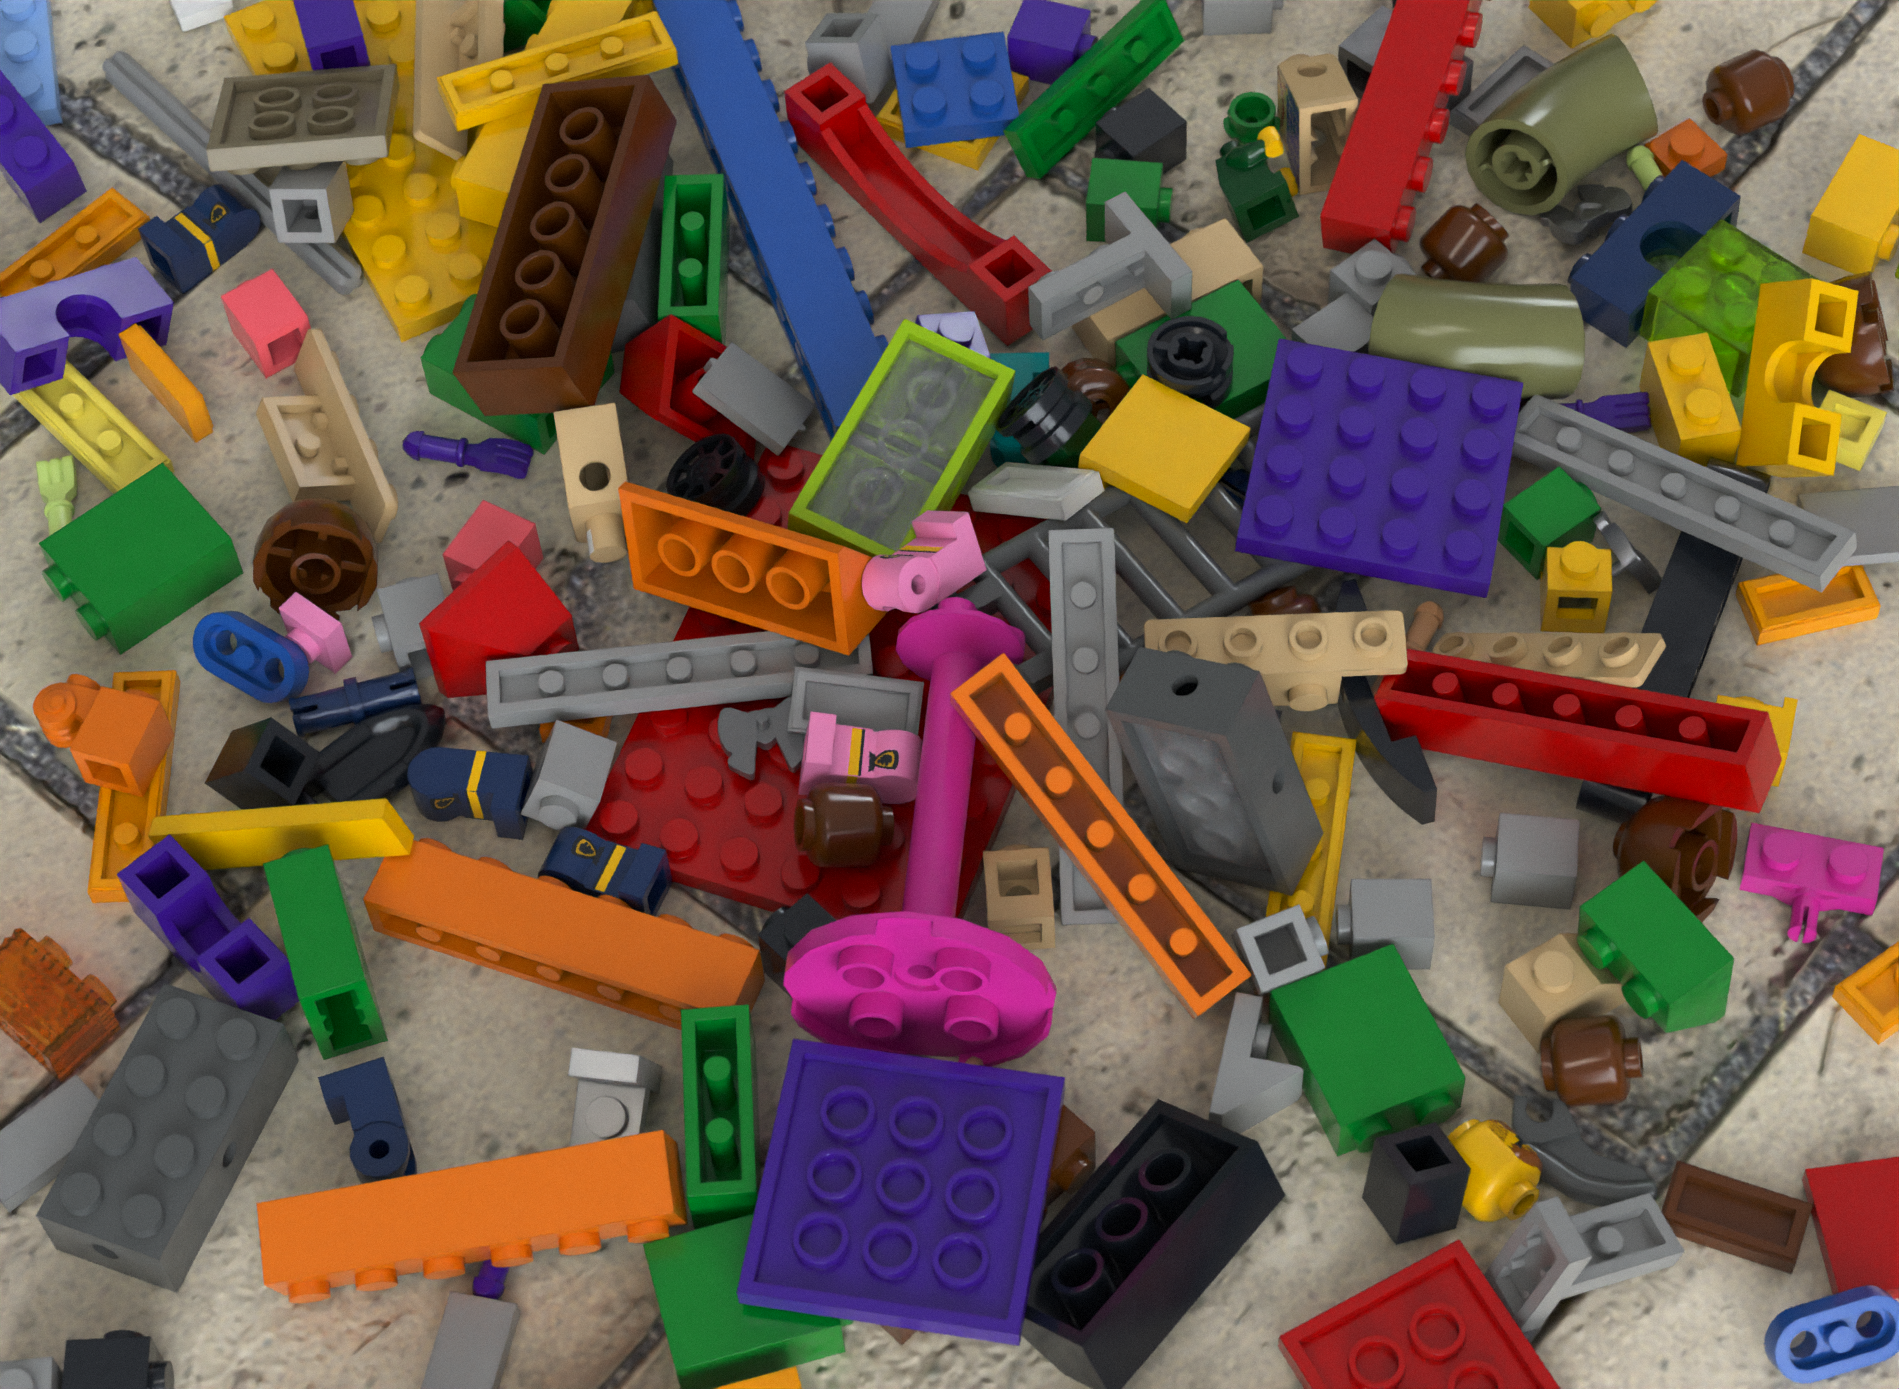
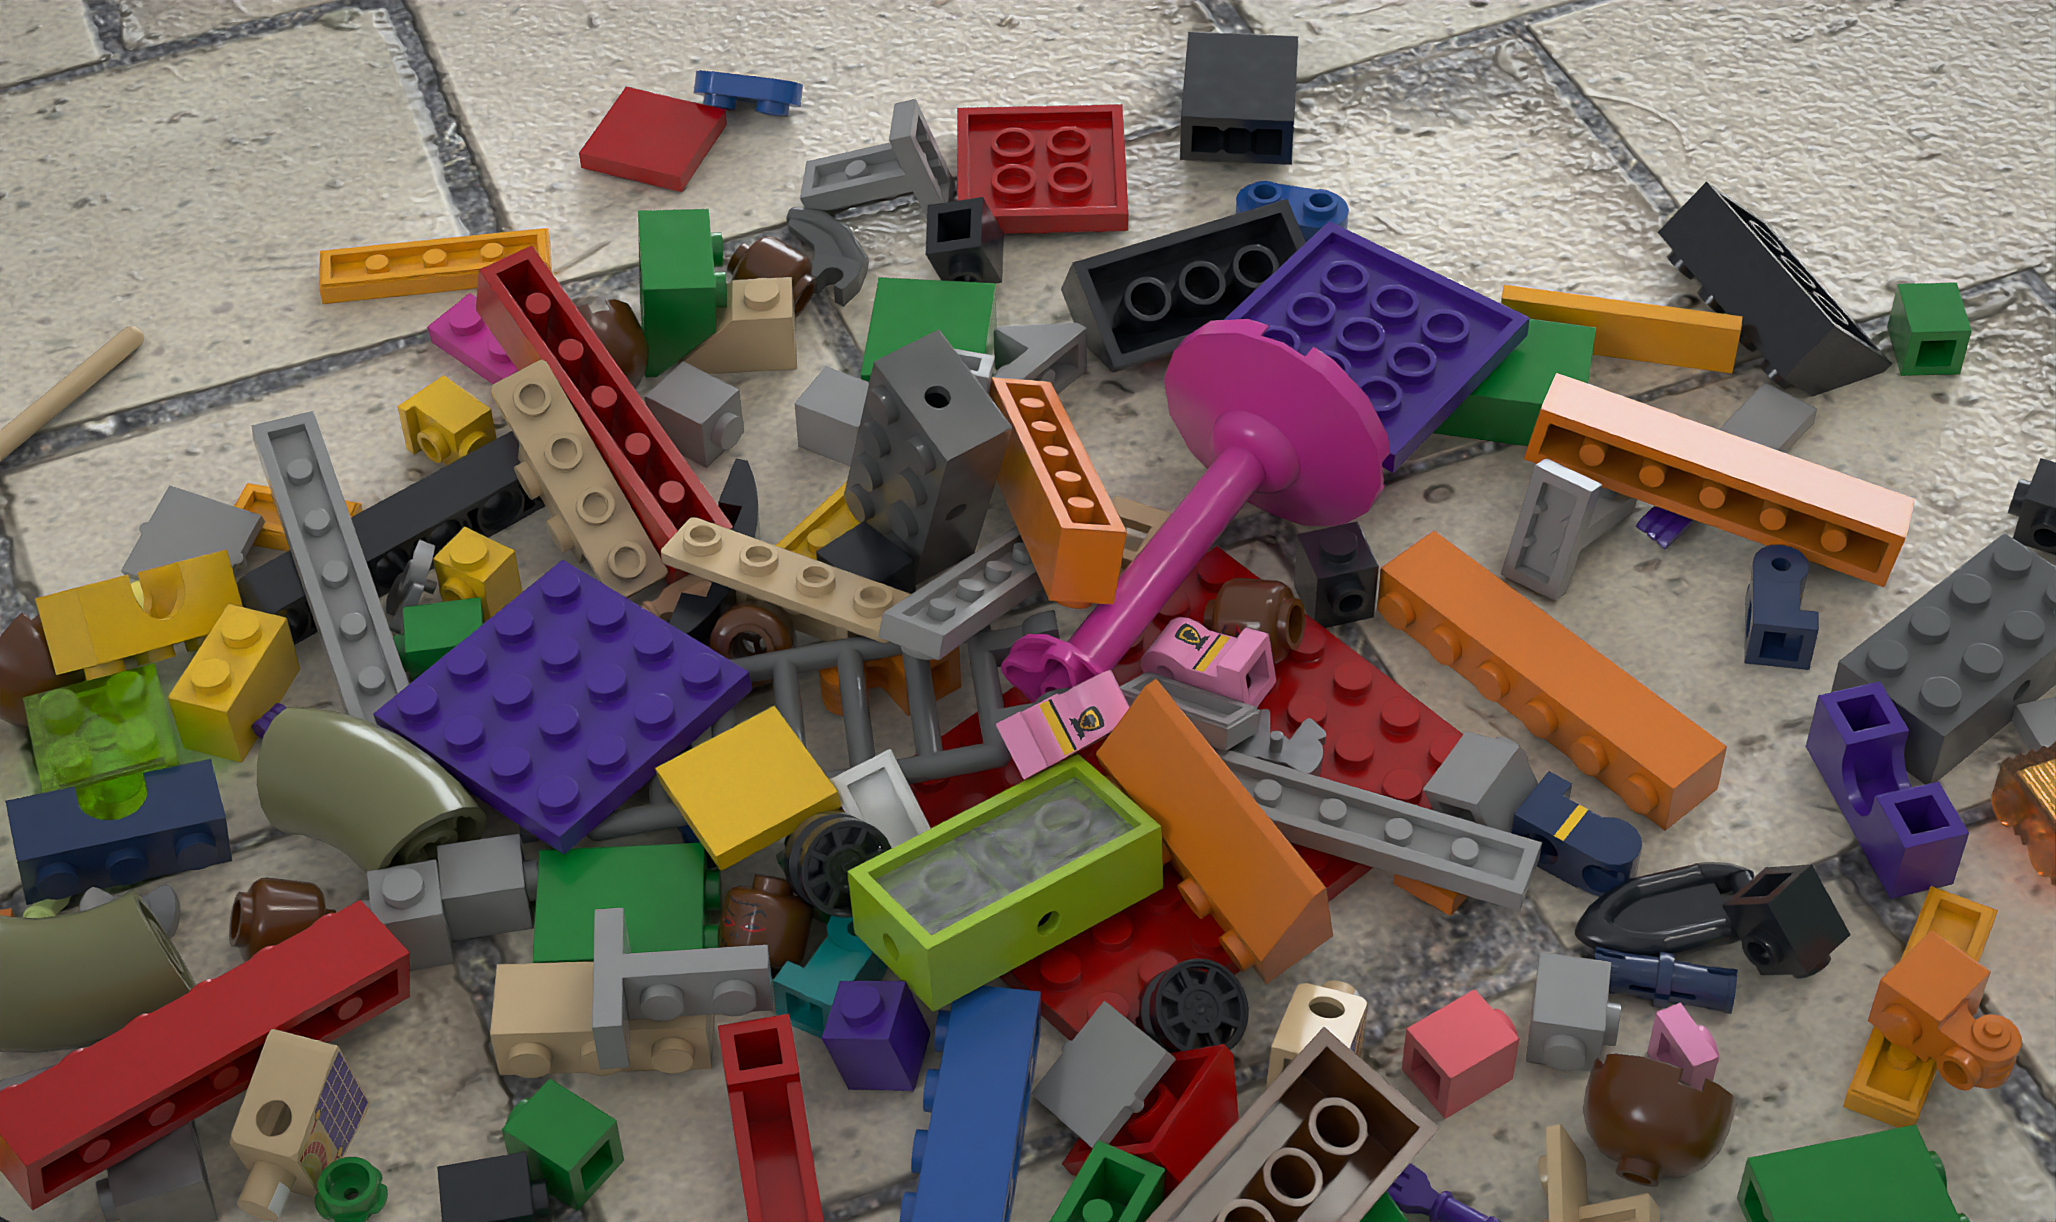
camera: 155 degrees left, 10 degrees down
yellow tile [148,798,414,870] -> none
blue plate [193,611,309,703] -> none
green brick [263,844,388,1060] -> none
red slope [419,540,579,698] -> none
dark blue leg [538,827,673,917] -> none
green brick [681,1004,762,1230] -> none
black wheel [1147,316,1234,409] -> none
dark green piece [1215,126,1299,243] -> none
yellow head [1447,1119,1542,1222] -> none
reddish brown tile [1661,1160,1813,1274] -> none

